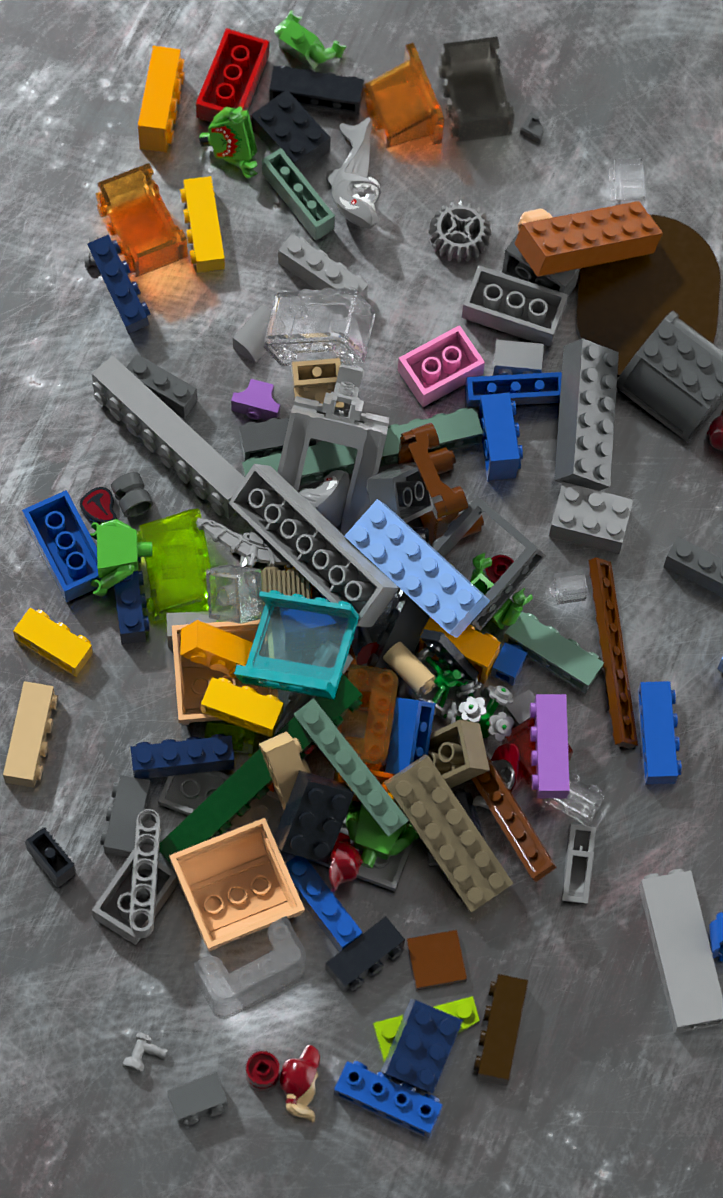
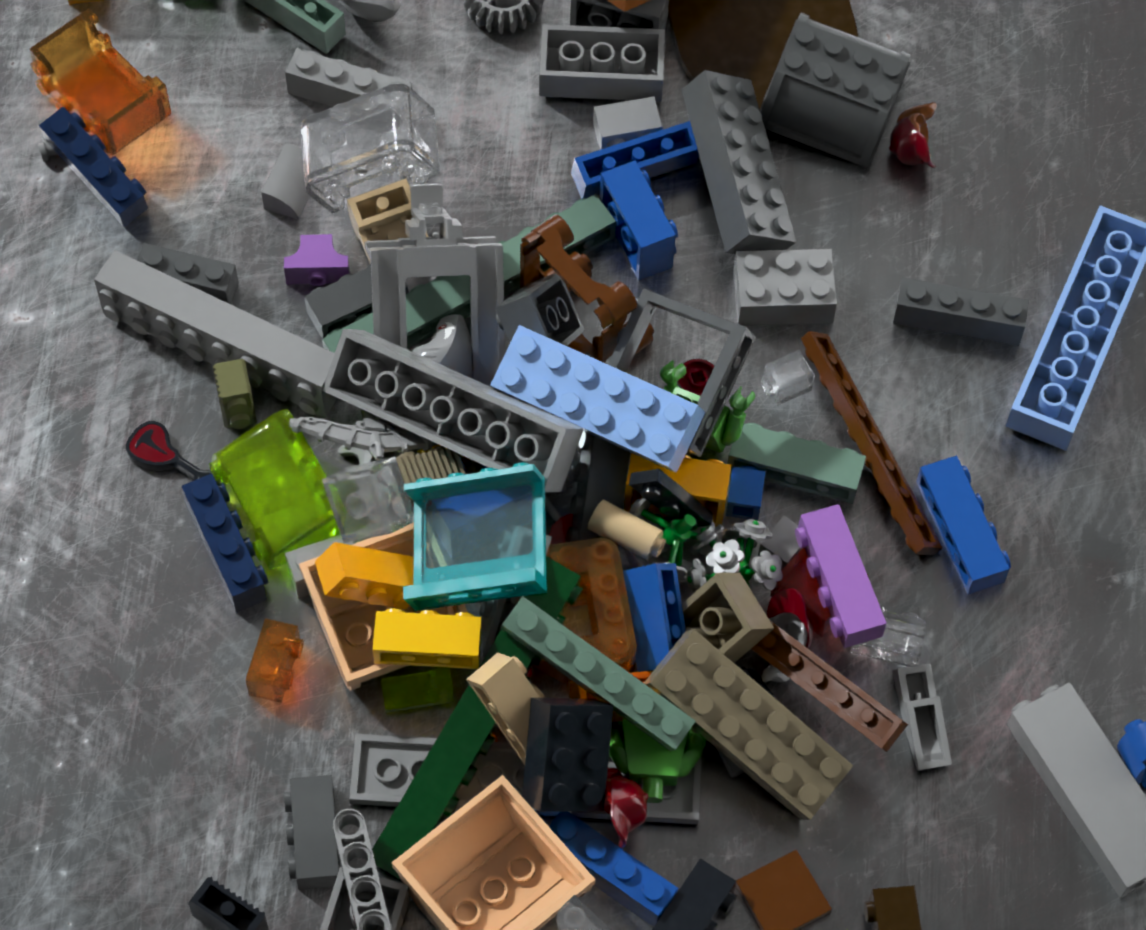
camera: 15 degrees left, 5 degrees down
tan brick [3,681,58,788] -> none
yellow brick [13,608,93,677] -> none
blue brick [22,490,101,602] -> none
bright green torso [90,519,153,597] -> none
dark grey wheel [111,472,153,518] -> none
dark blue brick [131,734,235,779] -> none
yellow brick [180,176,225,273] -> none
bright pink brick [398,325,485,407] -> none
none -> olive brick [213,359,257,429]
none -> clear orange brick [245,618,304,703]

